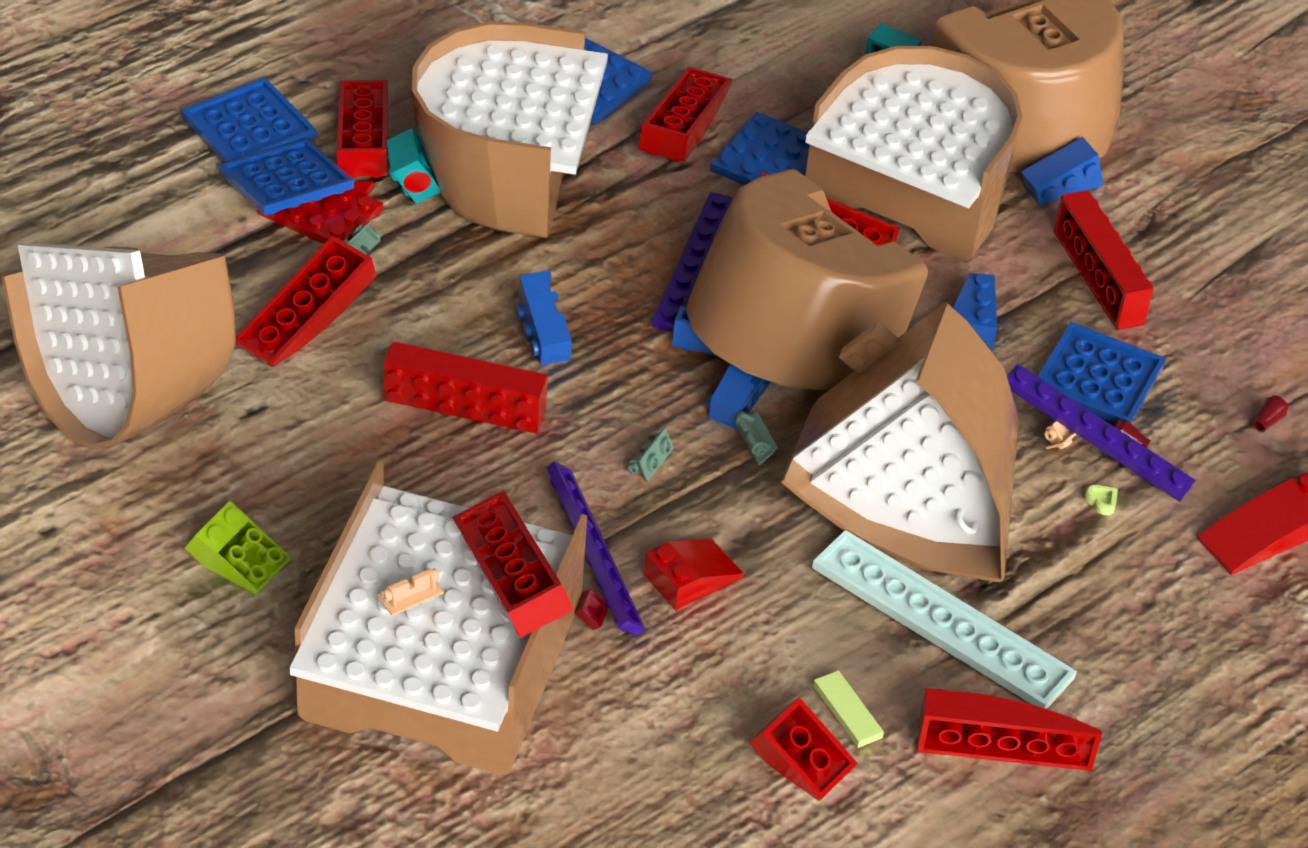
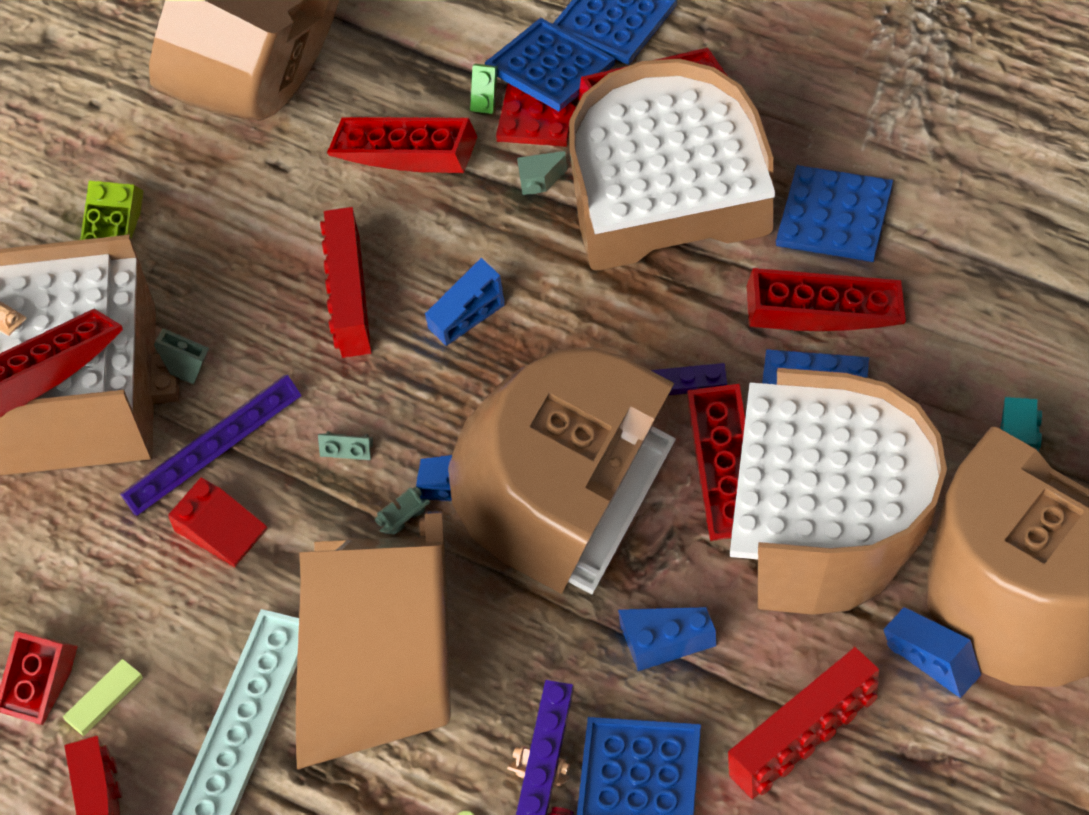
camera: 80 degrees right, 10 degrees up
sand green hinge [343,220,381,254] -> none
dark red plate [574,589,609,630] -> none
none -> bright green plate [470,63,498,114]
none -> sand green slope [517,151,567,195]

